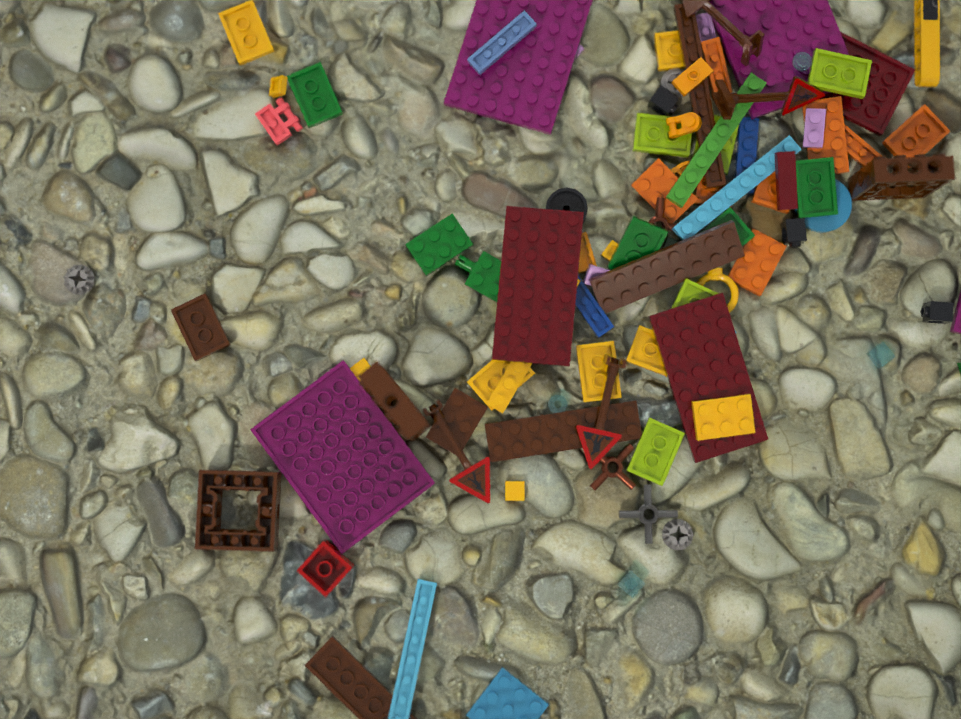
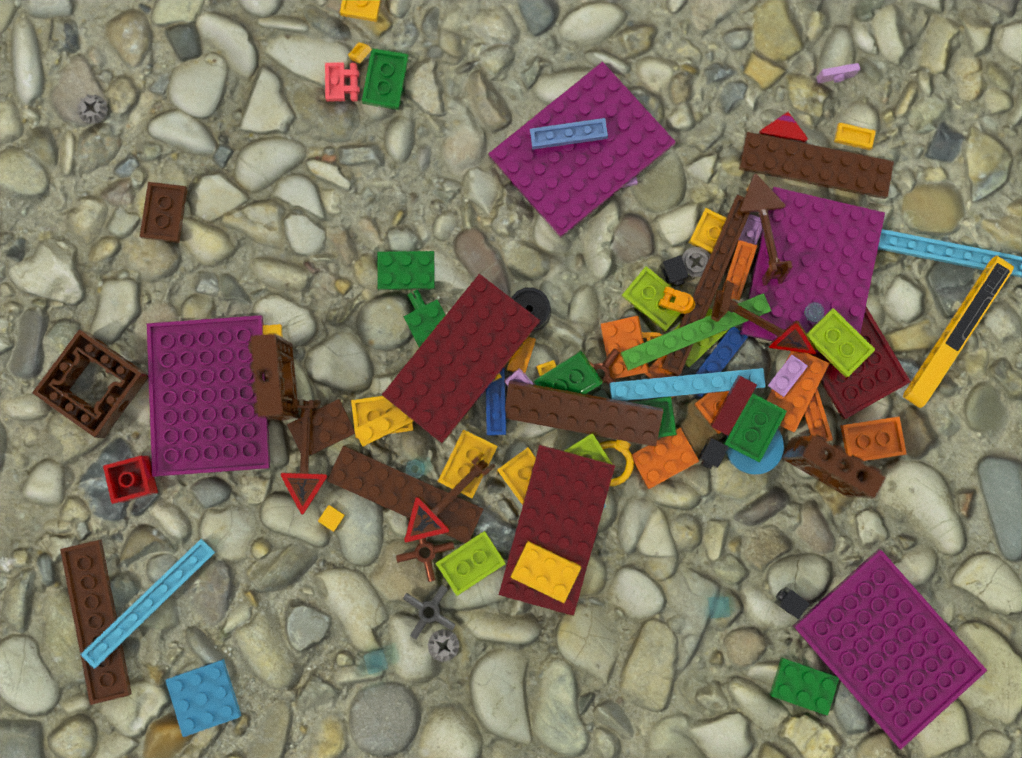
camera: 30 degrees right, 0 degrees up
light orange plate [672,57,713,97] -> none

